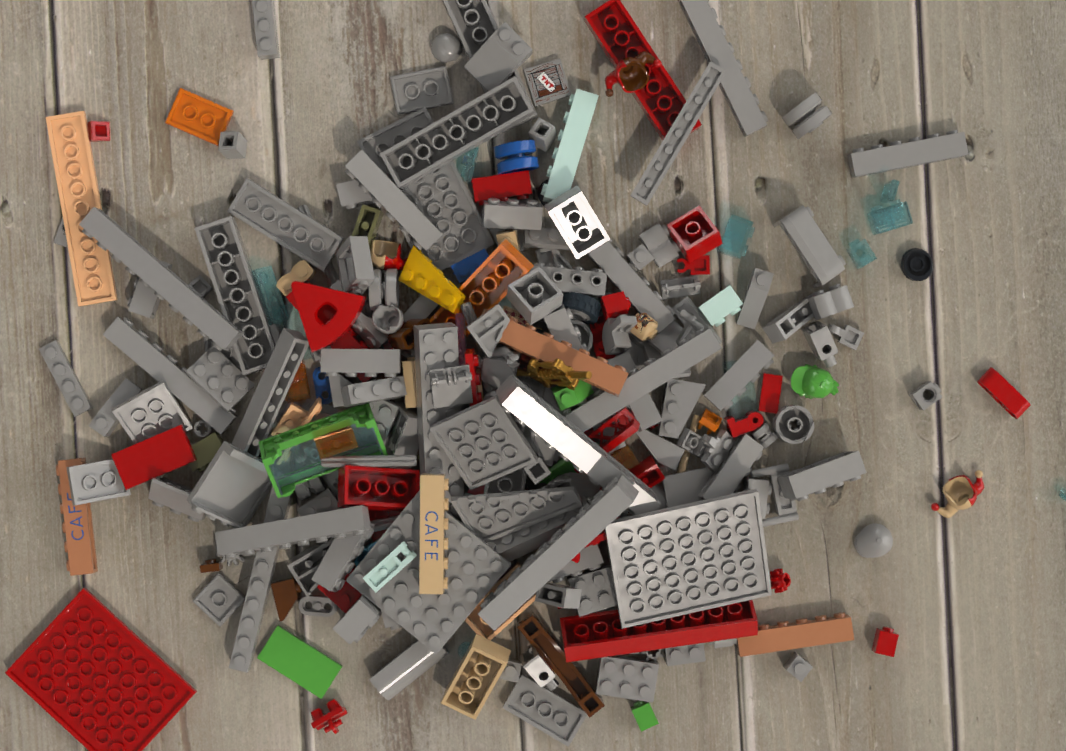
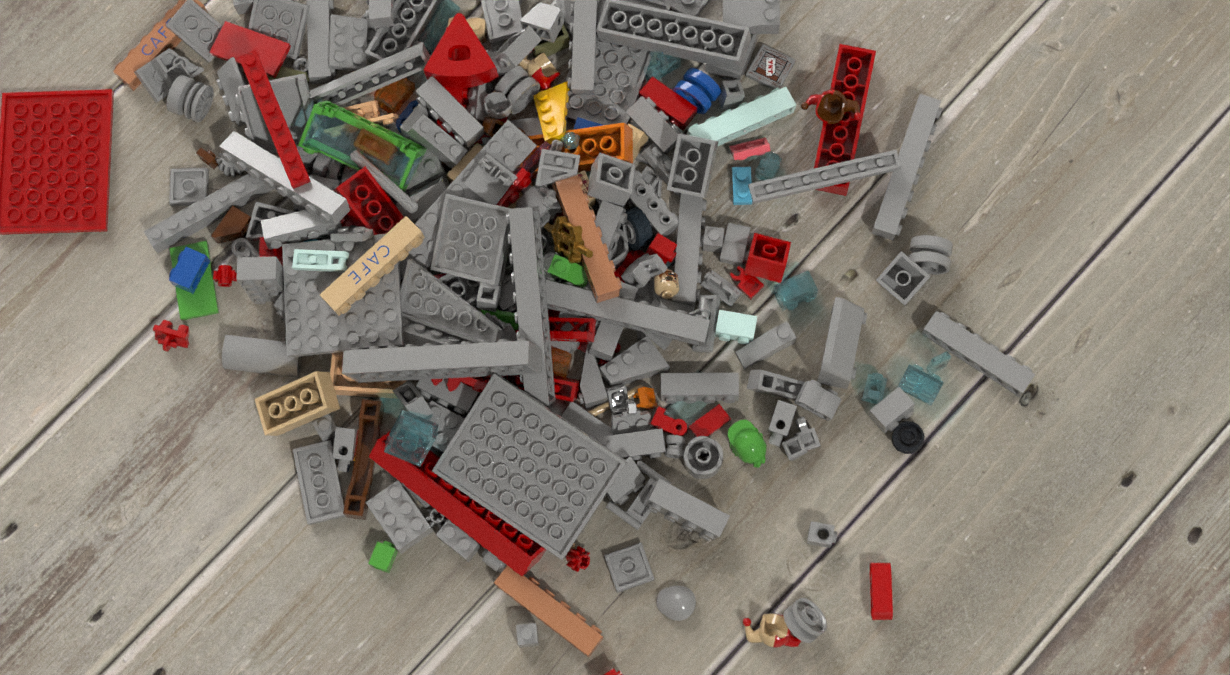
camera: 50 degrees right, 15 degrees down
none -> light grey slope [134,48,204,103]
none -> light grey wheel [166,75,214,123]
none -> blue brick [169,247,210,294]
none -> red gear [213,265,237,287]
none -> red plate [238,49,311,189]
none -> light grey wing [330,225,374,242]
none -> clear light blue brick [384,410,439,466]
none -> torso [520,0,564,43]
none -> clear light blue plate [561,132,580,149]
none -> light grey tile [604,543,655,593]
none -> coral plate [729,137,771,160]
none -> medium azure plate [732,167,752,205]
none -> clear light blue brick [755,152,782,181]
none -> light grey slope [782,435,807,461]
none -> light grey wheel [783,598,827,643]
none -> light grey brick [869,387,915,433]
none -> light grey slope [876,251,931,305]

